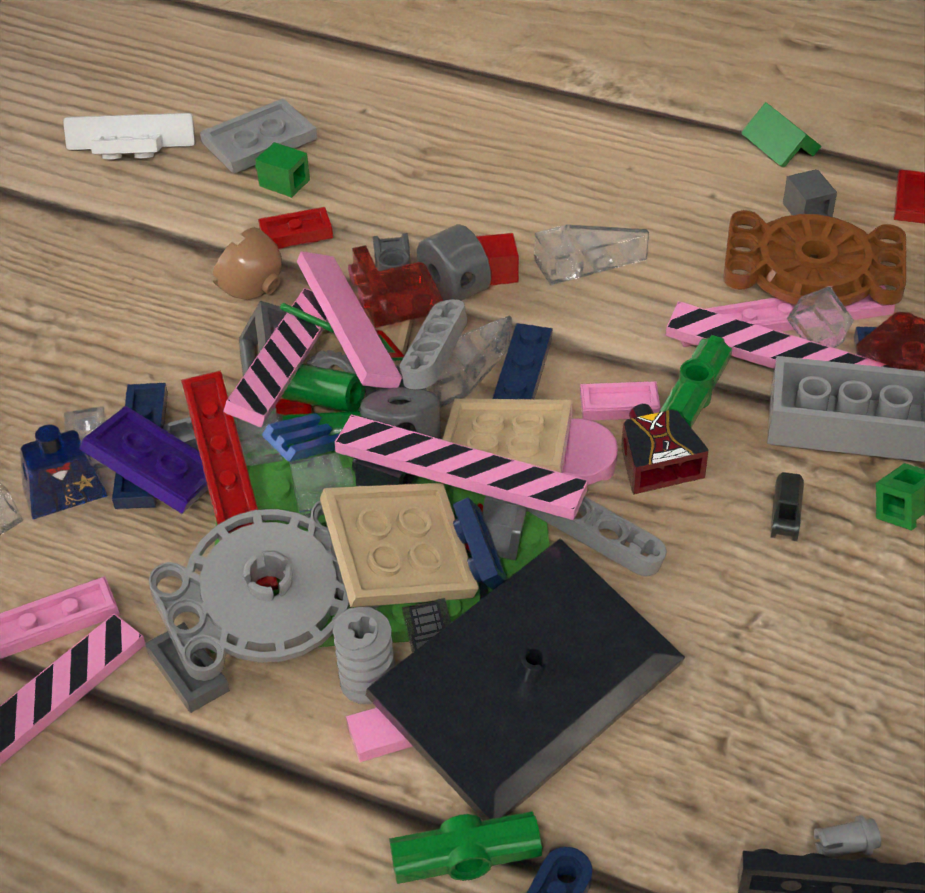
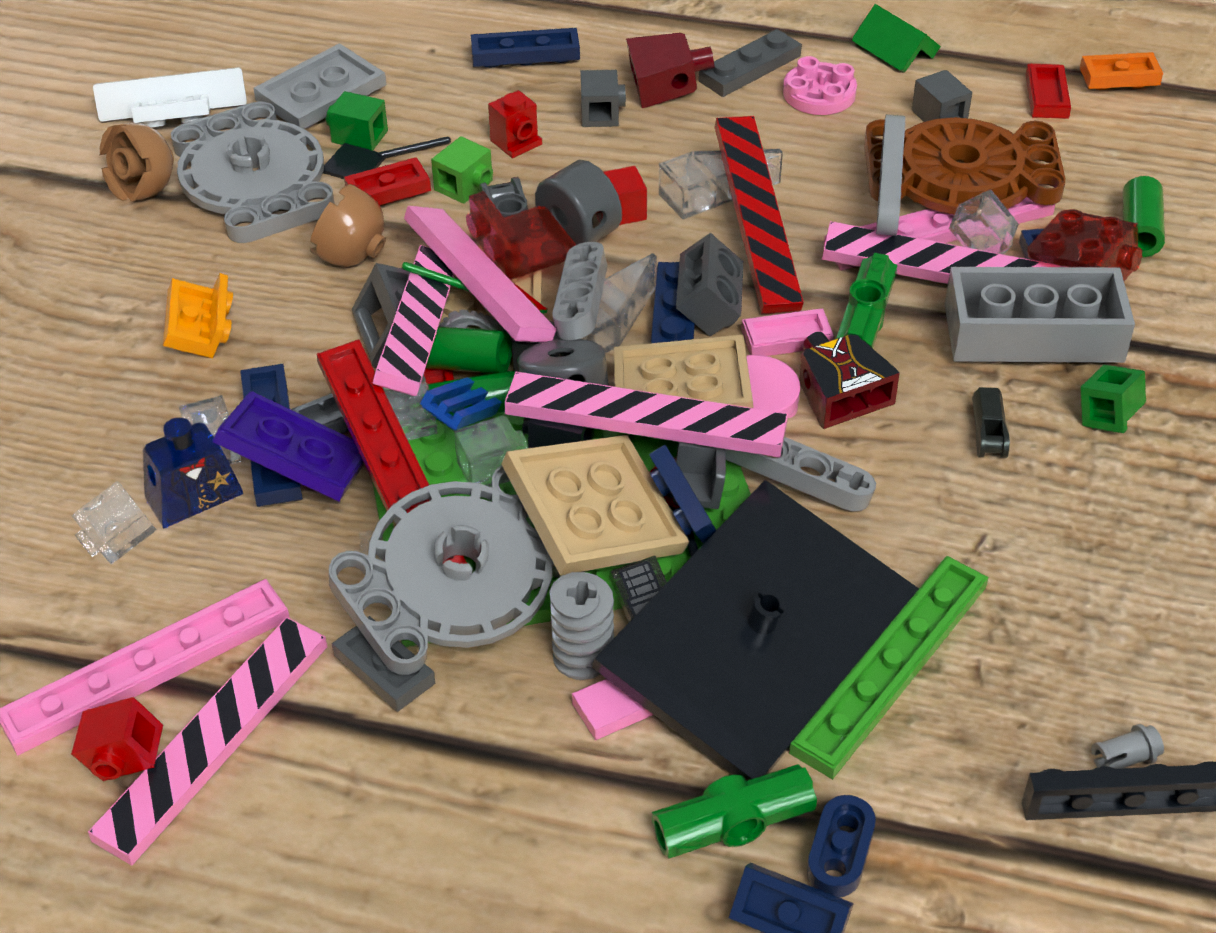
camera: 10 degrees left, 0 degrees up
none -> medium nougat cylinder [99,123,174,201]
none -> light orange bracket [163,273,233,359]
none -> light grey piece [171,101,335,243]
none -> black piece [323,136,451,179]
none -> bright green brick [431,136,493,204]
none -> dark blue plate [471,27,580,68]
none -> red brick [488,90,542,158]
none -> dark grey brick [580,70,626,127]
none -> dark red torso [626,33,715,108]
none -> dark grey brick [676,233,744,336]
none -> dark grey plate [698,29,802,97]
none -> tile [714,116,804,314]
none -> bright pink tile [783,56,857,115]
none -> bright green tile [789,556,989,780]
none -> light grey beam [876,114,905,236]

